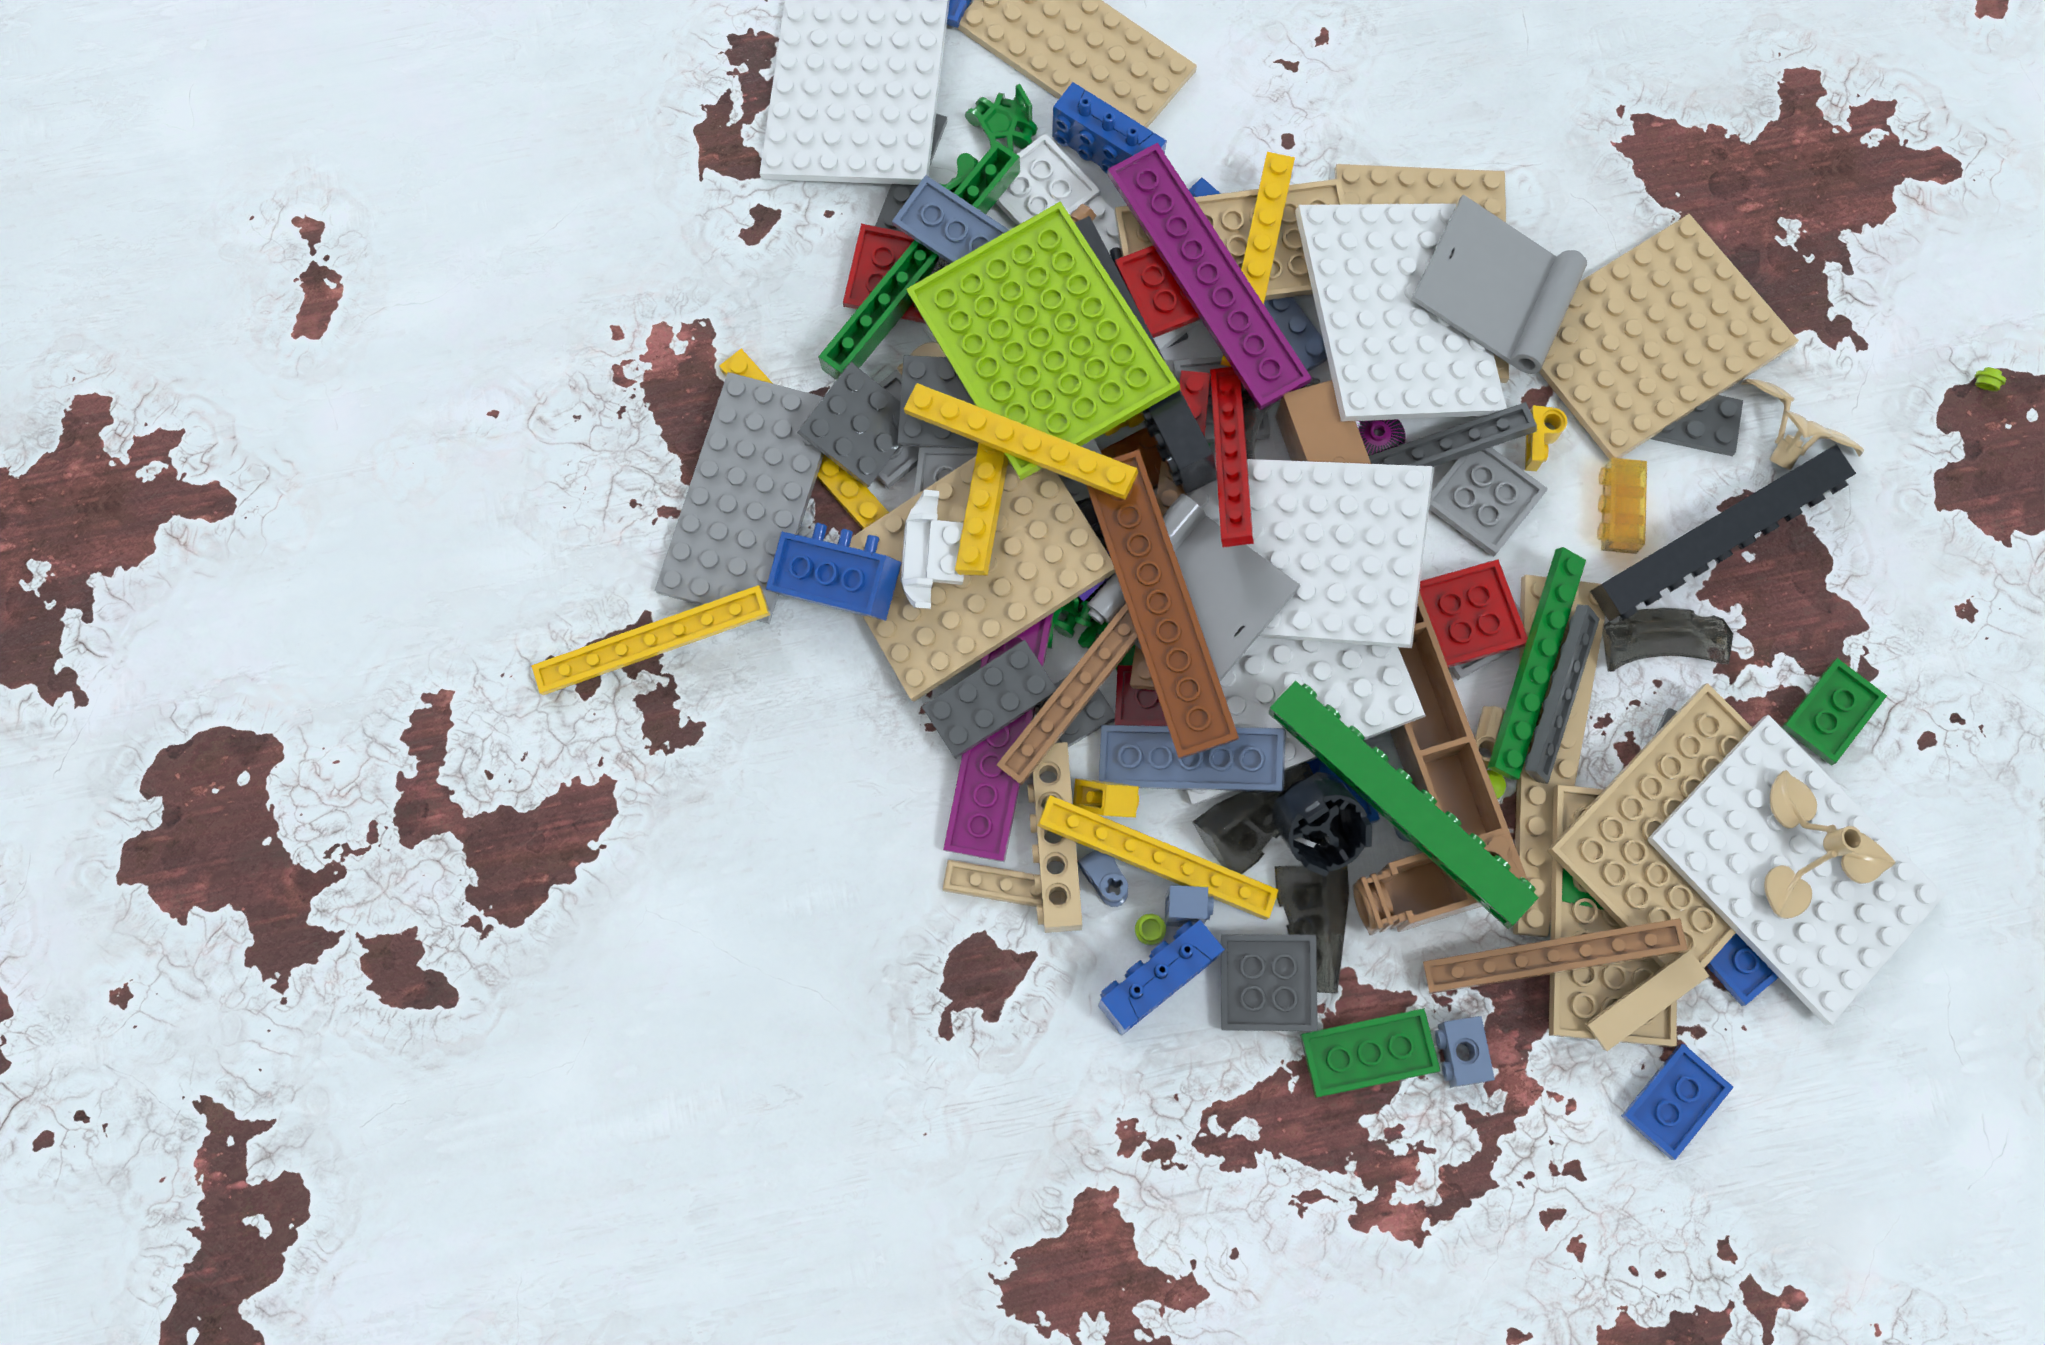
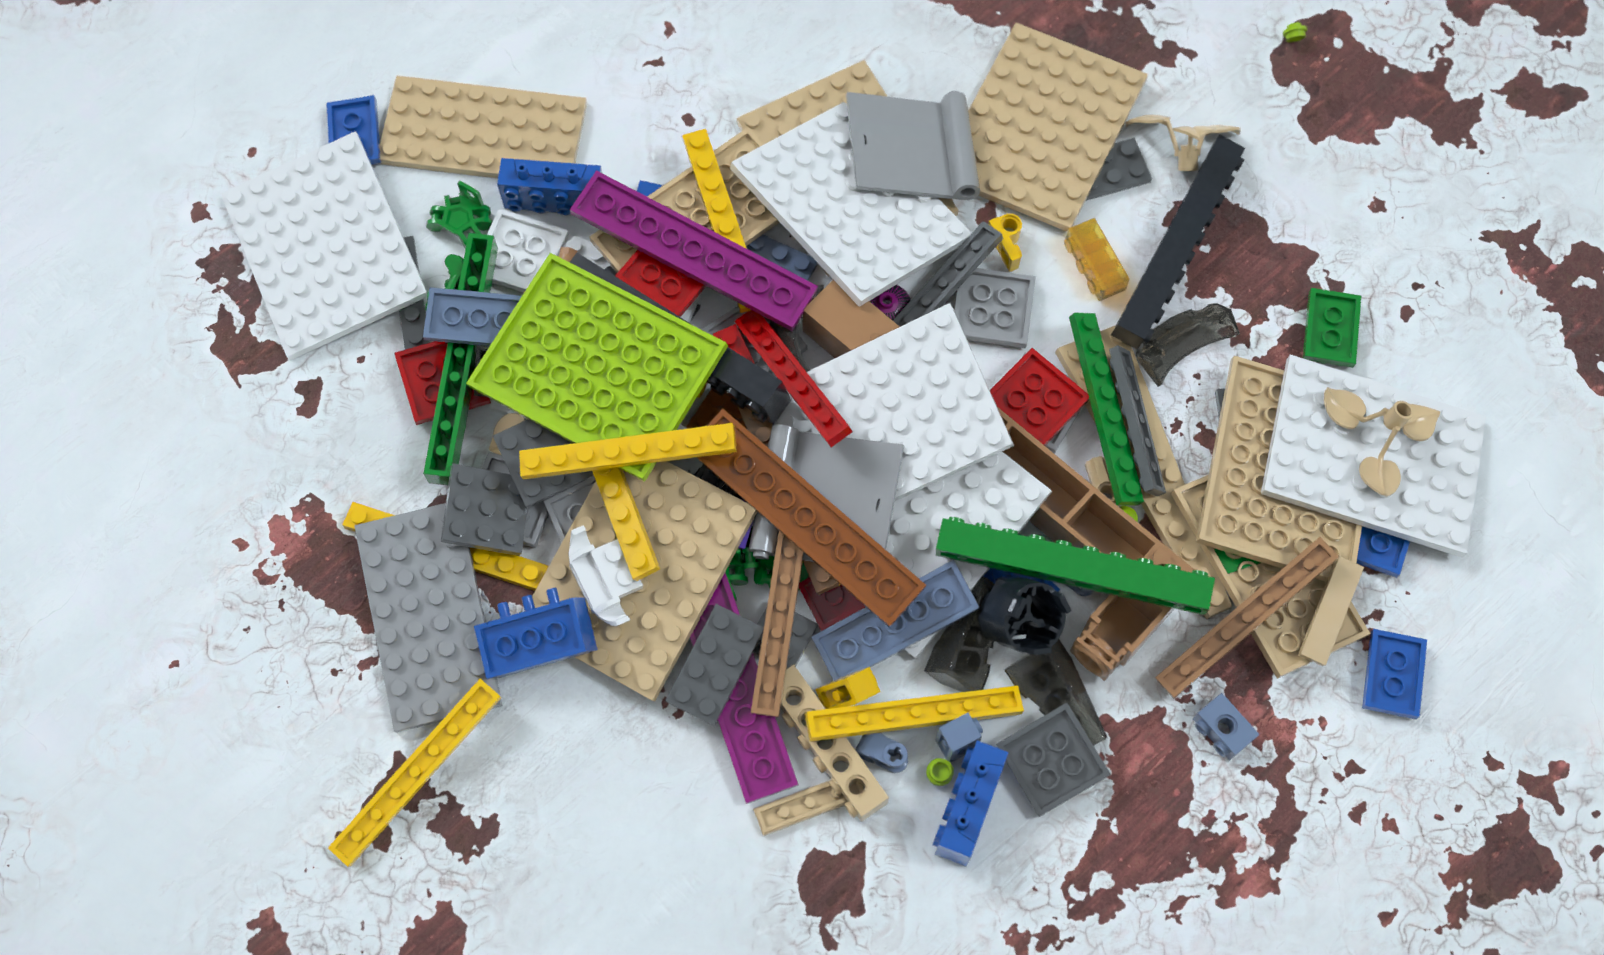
camera: 30 degrees left, 5 degrees down
green plate [1300,1008,1441,1098] -> none

